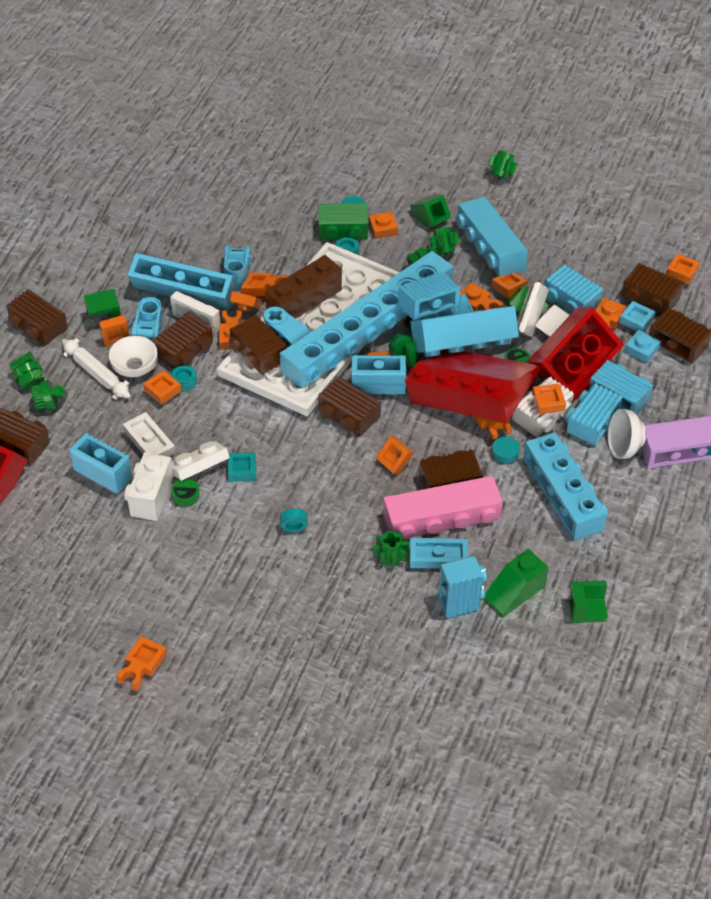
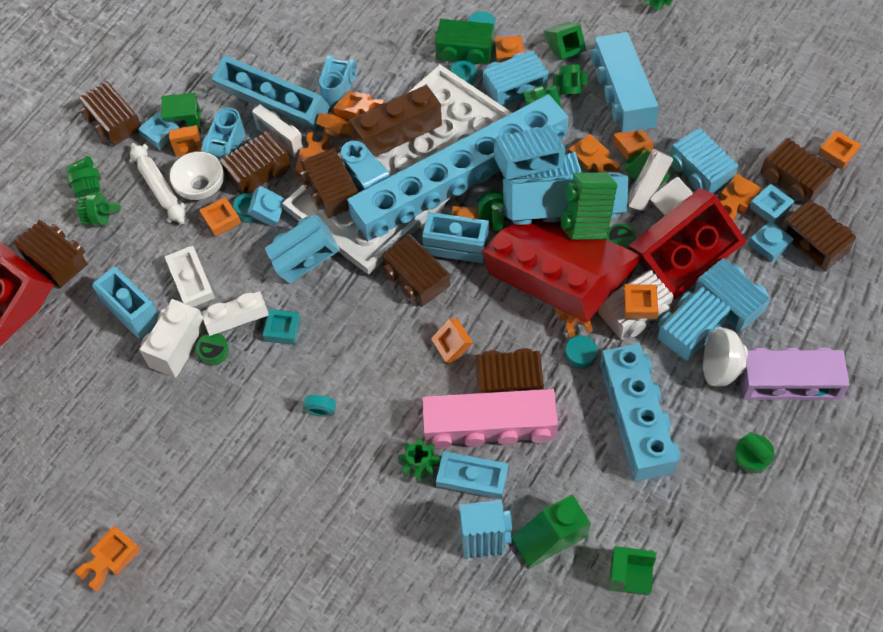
camera: 15 degrees right, 10 degrees up
none -> medium azure plate [138,111,179,150]
none -> medium azure plate [247,186,285,227]
none -> medium azure brick [265,214,340,284]
none -> medium azure brick [483,50,548,106]
none -> green brick [561,172,618,240]
none -> green piece [734,432,775,474]

